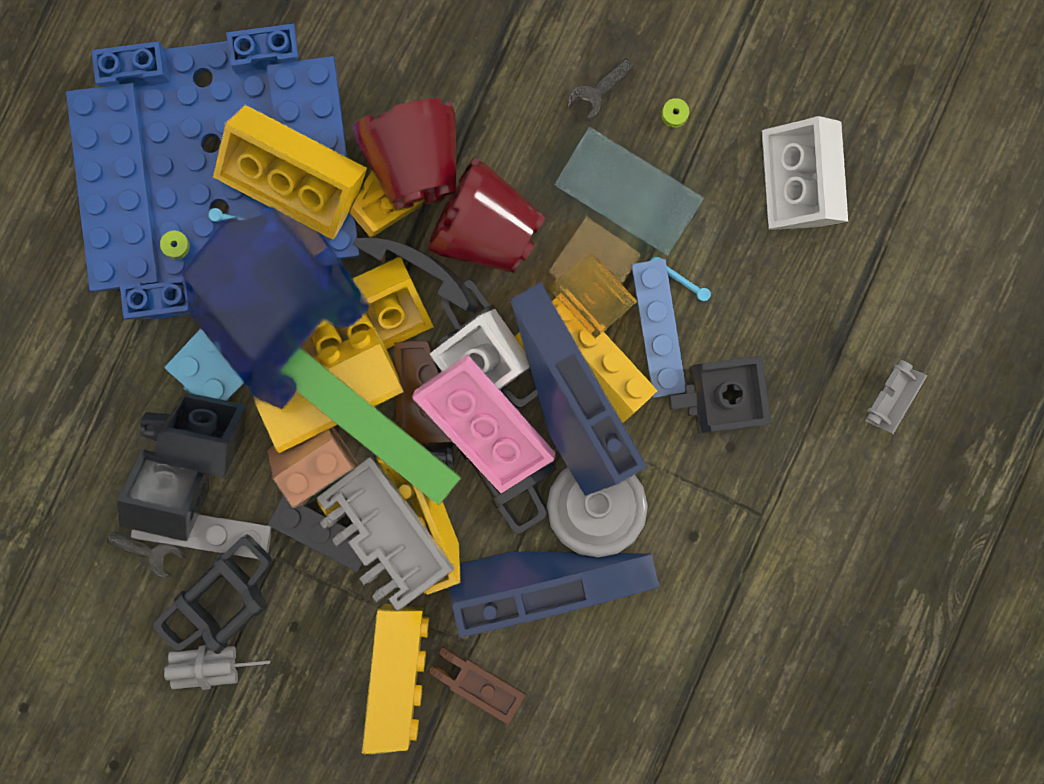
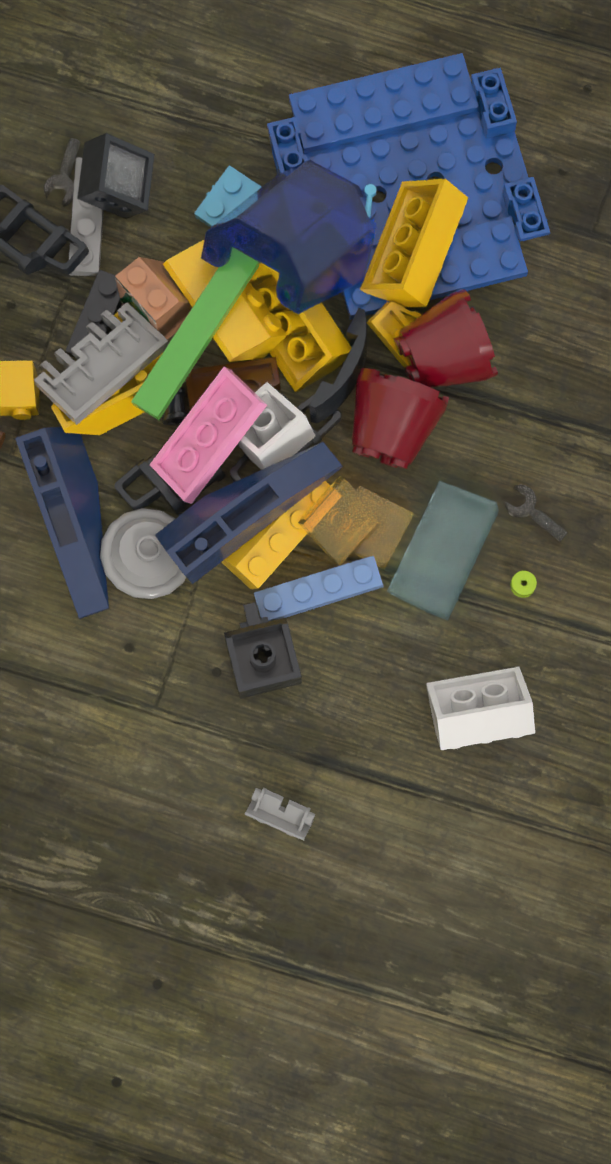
camera: 85 degrees right, 10 degrees down
black hinge [140,393,246,477] -> none
lime piece [160,230,190,260] -> none
medium azure hinge [650,257,711,302] -> none

